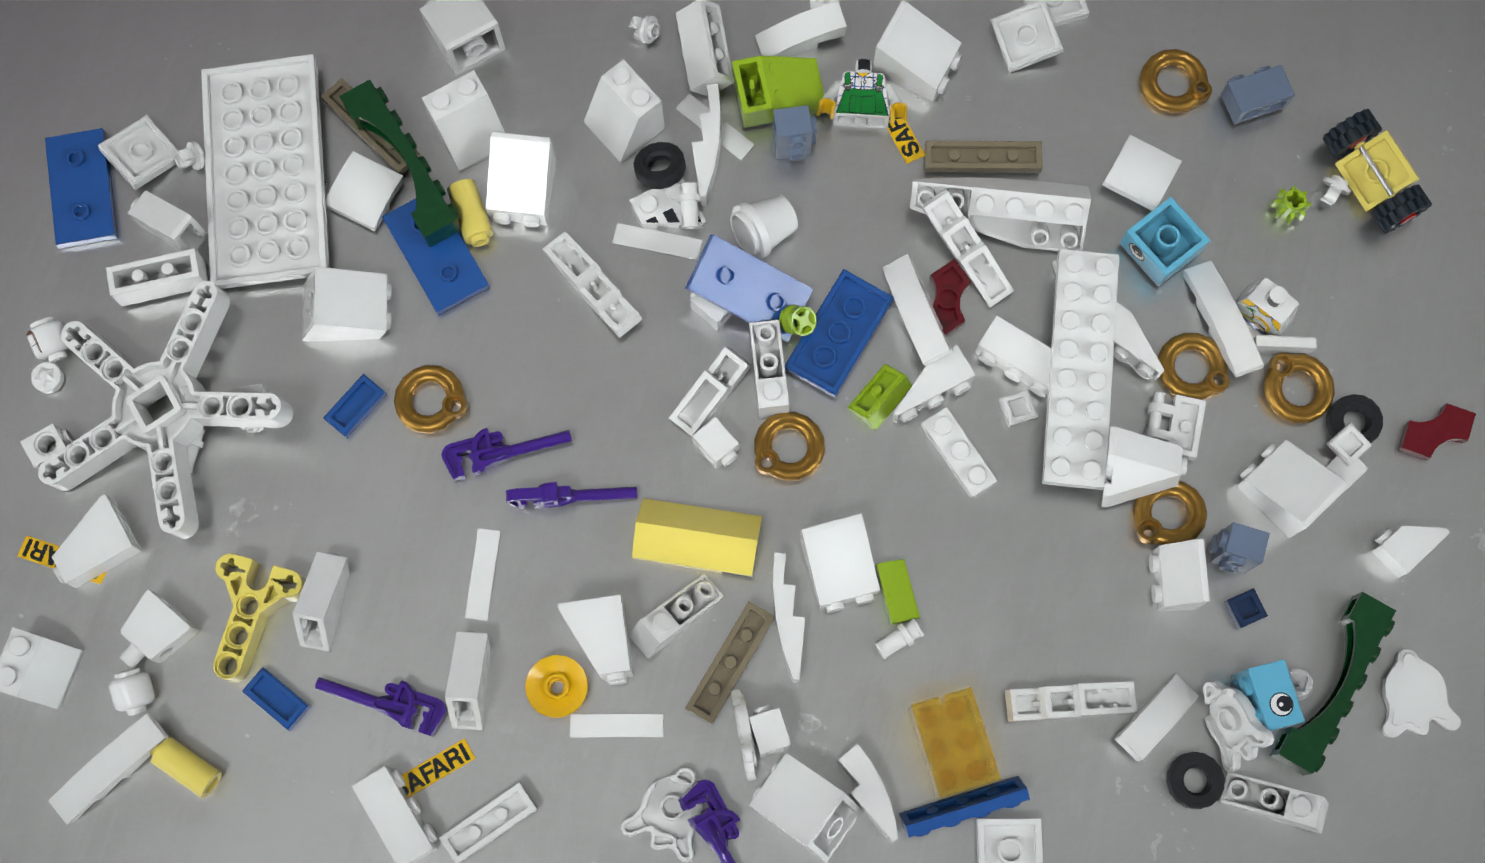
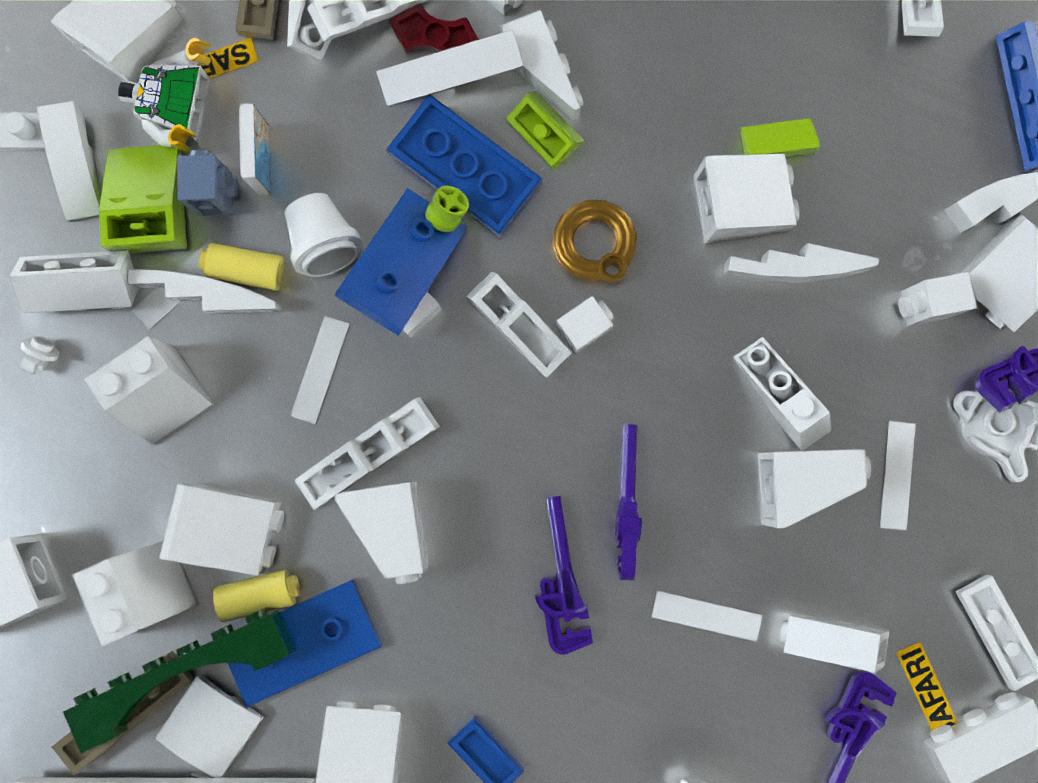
camera: 85 degrees left, 10 degrees up
pearl gold piece [394,365,468,433] -> none
yellow dish [525,655,588,718] -> none
white wing [629,177,707,228] -> none
light yellow slope [632,498,762,577] -> none
black tyre [633,142,686,189] -> none
white pin [677,182,700,229] -> none
dark tan plate [685,601,775,725] -> none
white tile [730,689,757,782] -> none
white slope [749,320,789,419] -> none
white pin [874,618,924,660] -> none
clear yellow piece [908,687,1001,800] -> none
white plate [921,407,997,499] -> none
none -> light yellow brick [199,243,284,291]
none -> tile [239,104,271,195]
none -> white slope [334,481,429,584]

